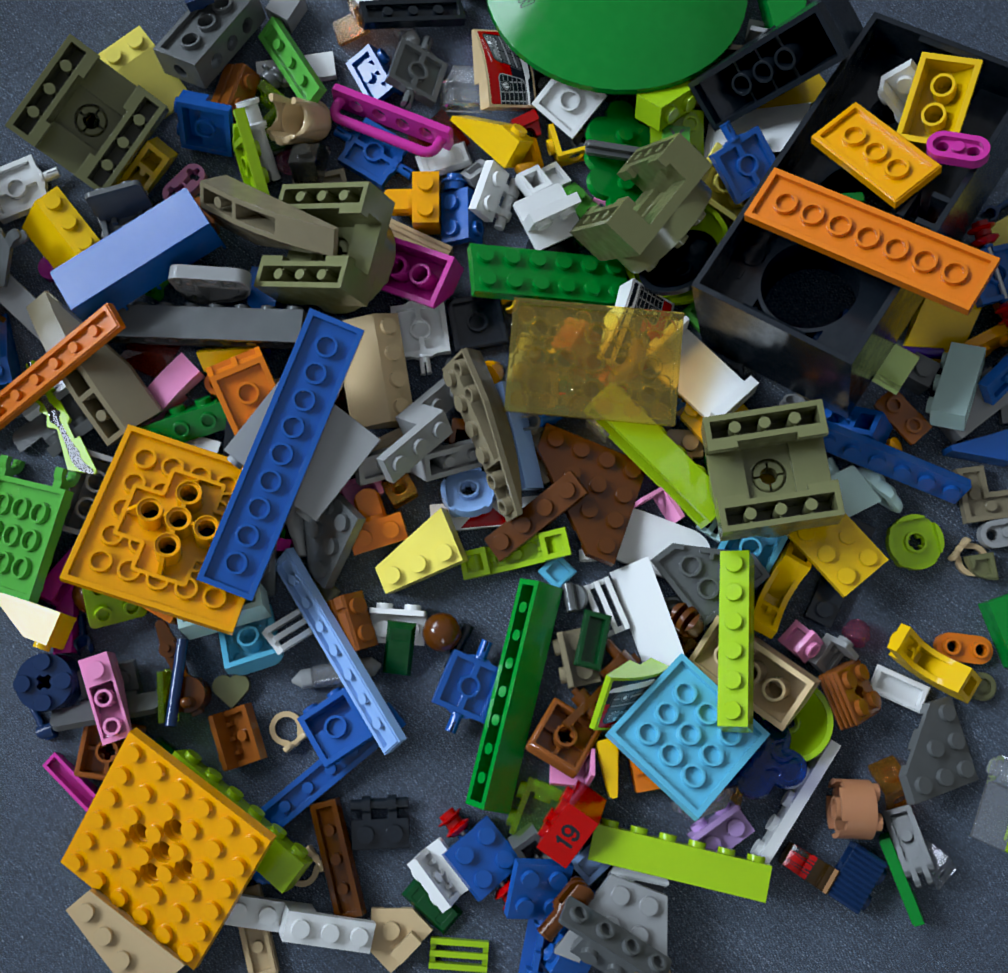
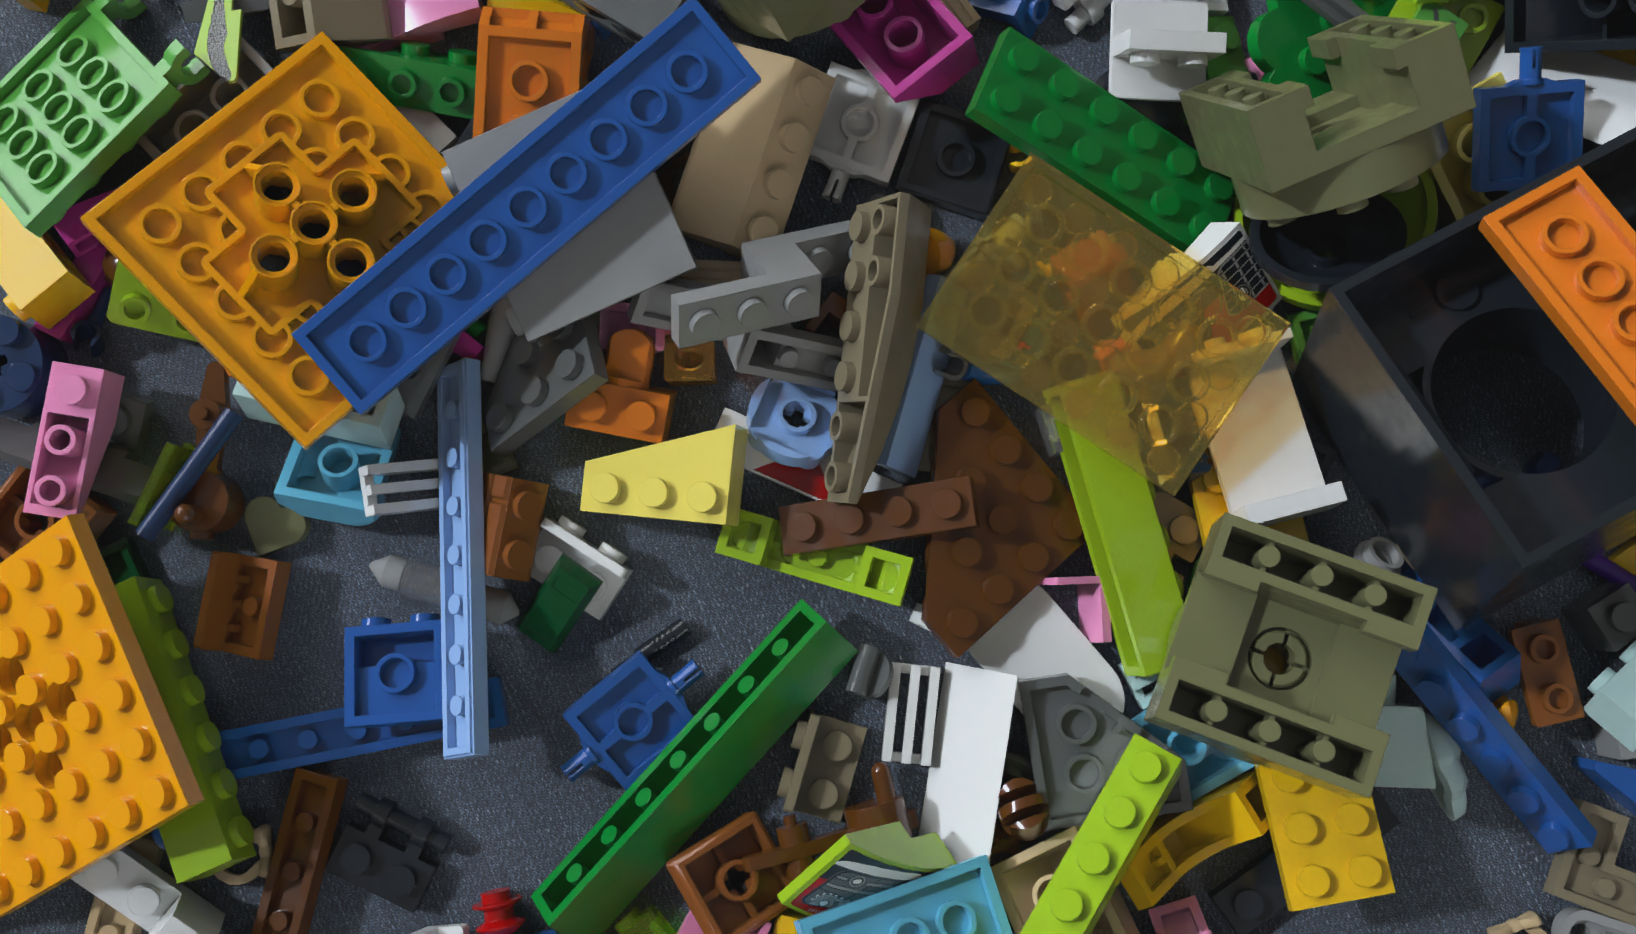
camera: 25 degrees right, 5 degrees up
tan piece [269,711,307,753] -> none
reddish brown piece [422,612,462,652] -> none
medium azure tile [538,558,577,588] -> none
dark green tile [573,609,612,672] -> none
yellowish green bracket [871,344,920,395] -> none
lime plate [885,514,945,571] -> none

